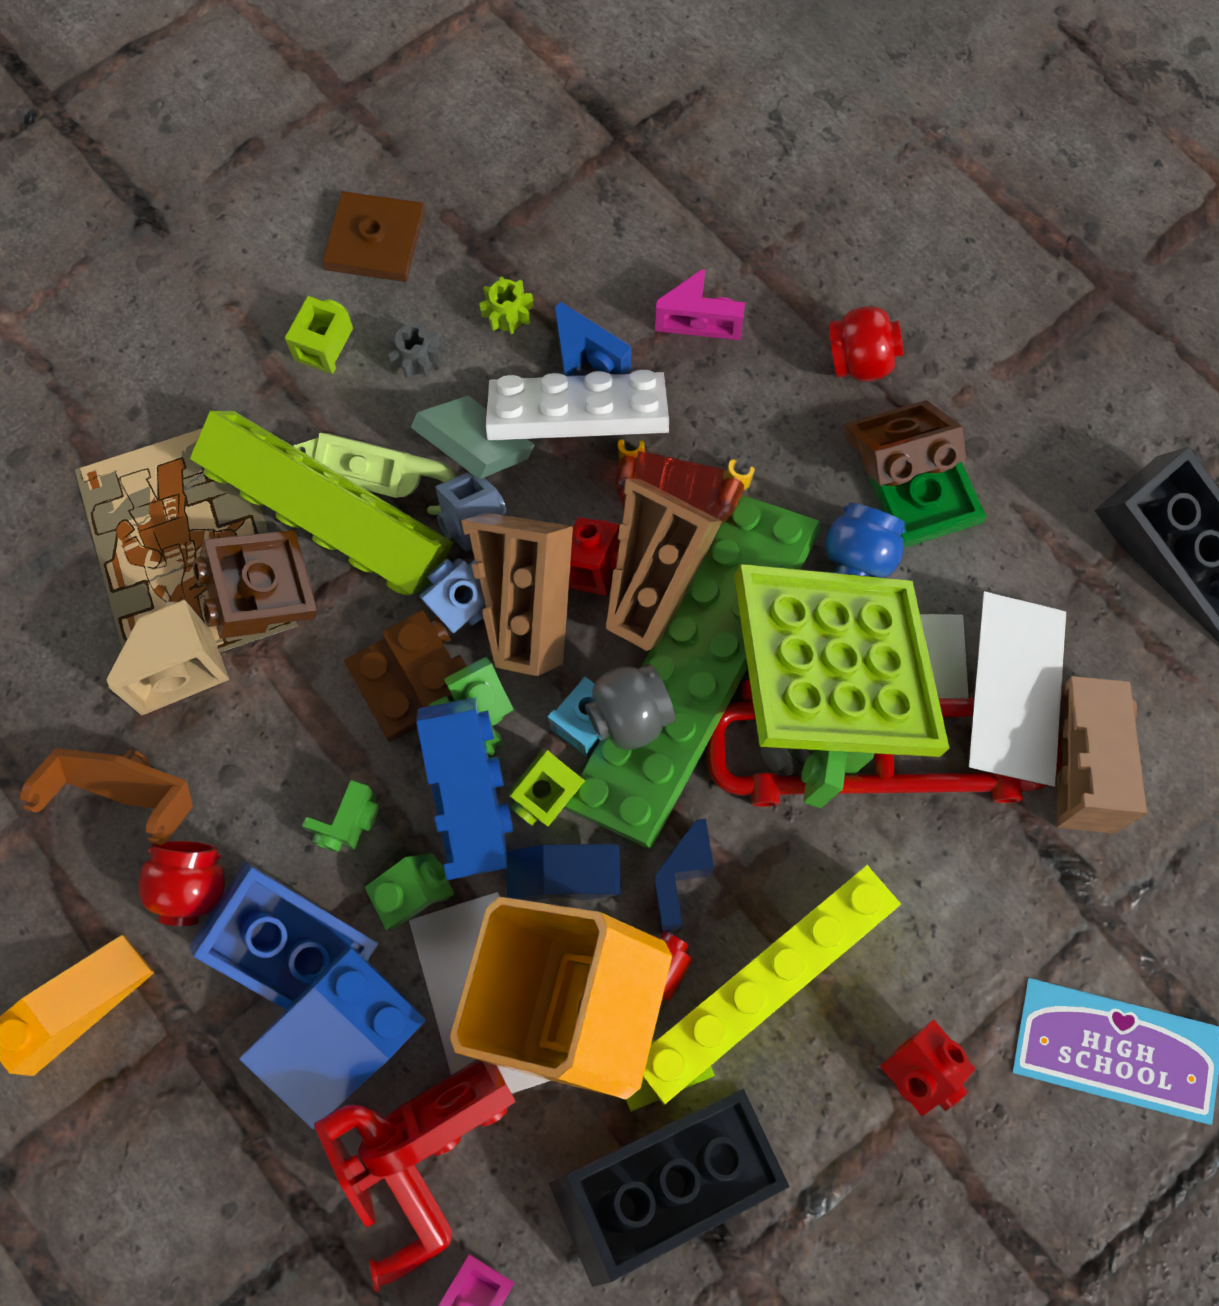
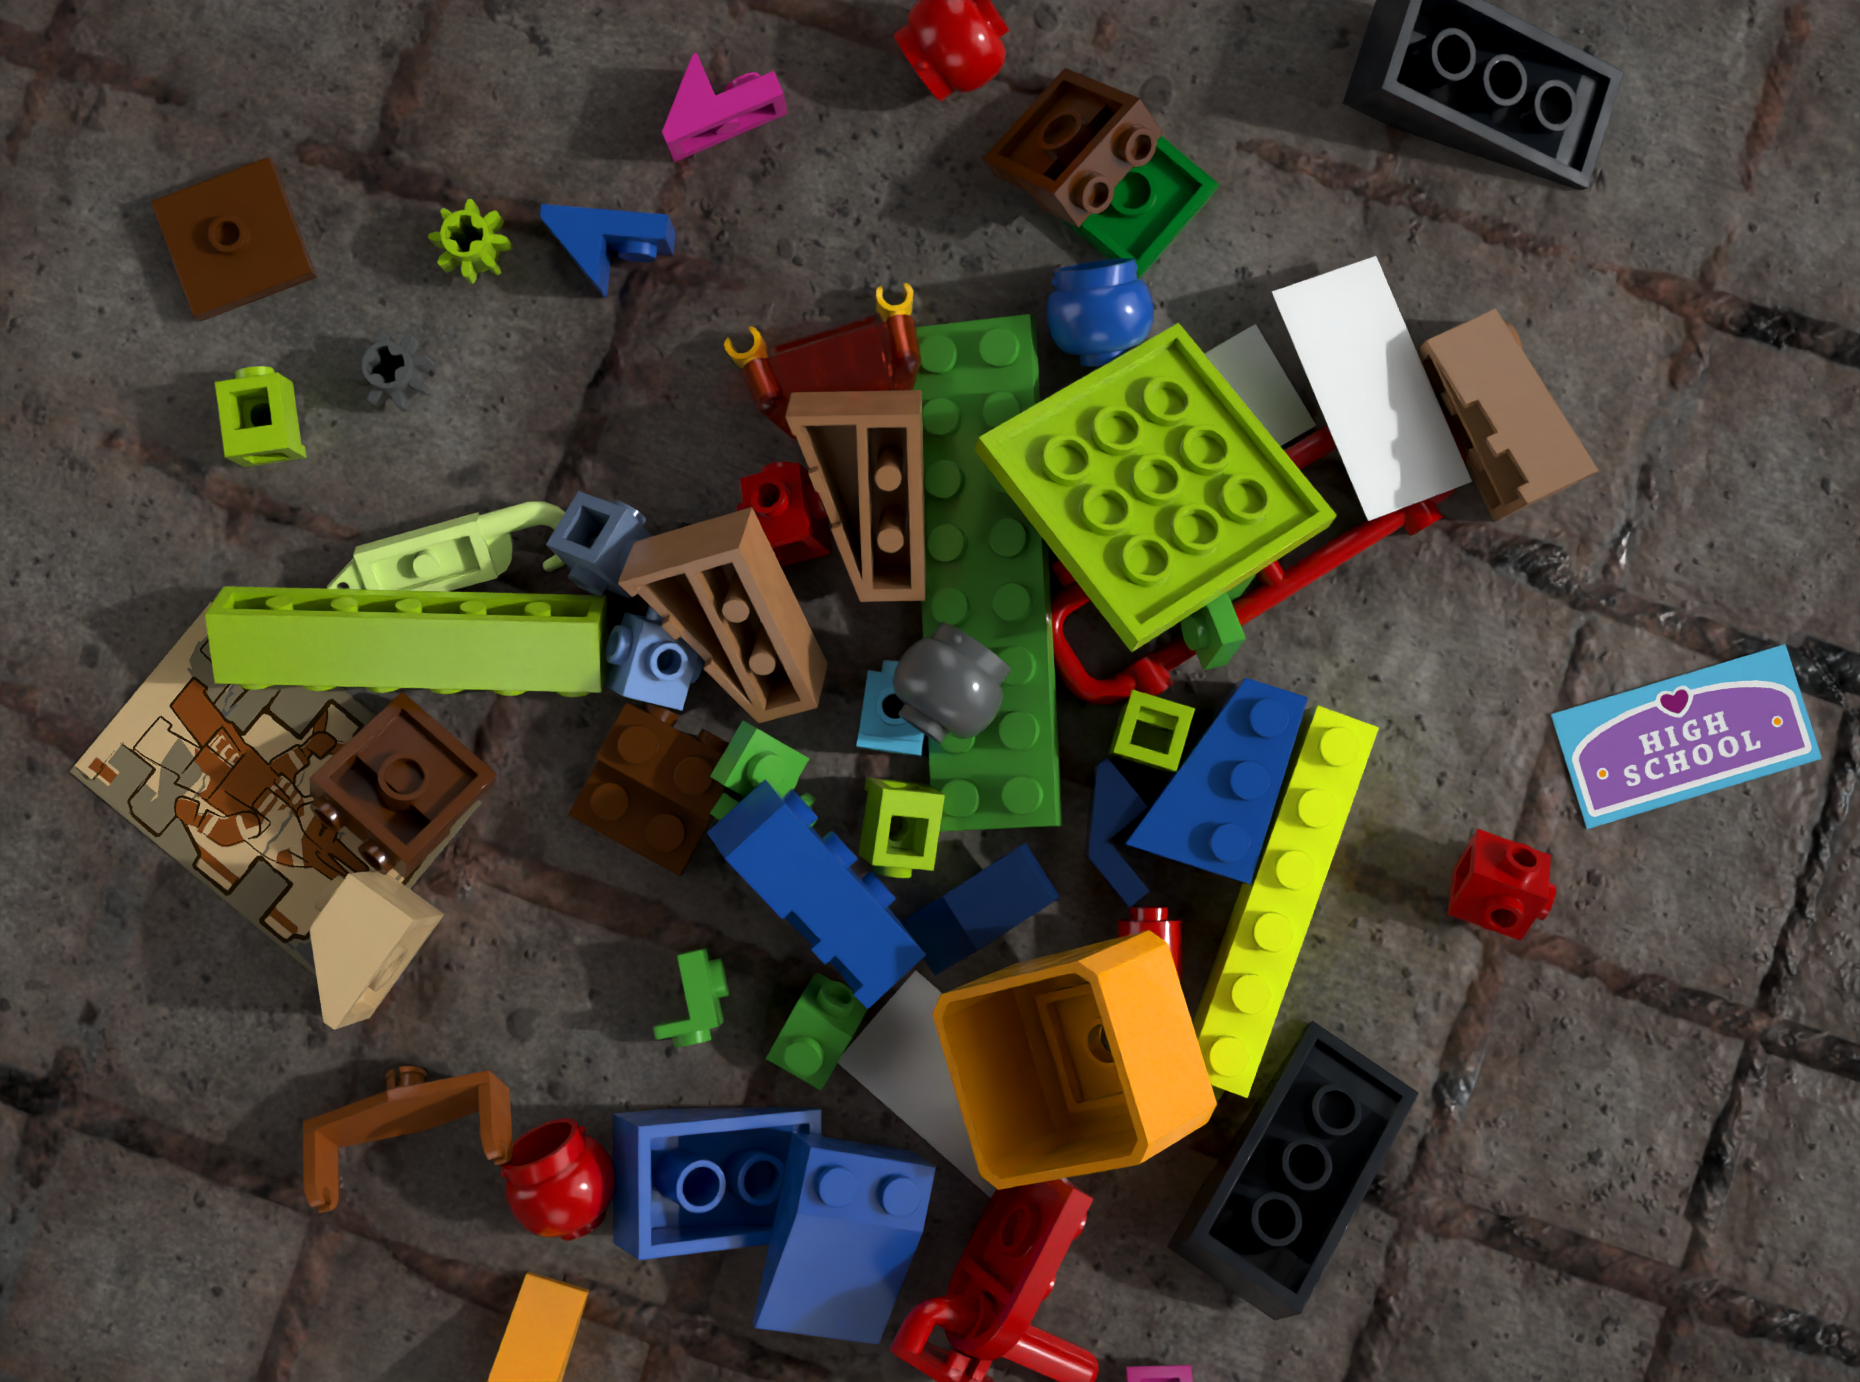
camera: 30 degrees left, 15 degrees up
sand green tile [411,396,535,479] -> none
white plate [486,370,669,440] -> none
none -> lime brick [1108,690,1195,773]
none -> blue wedge [1119,678,1308,884]

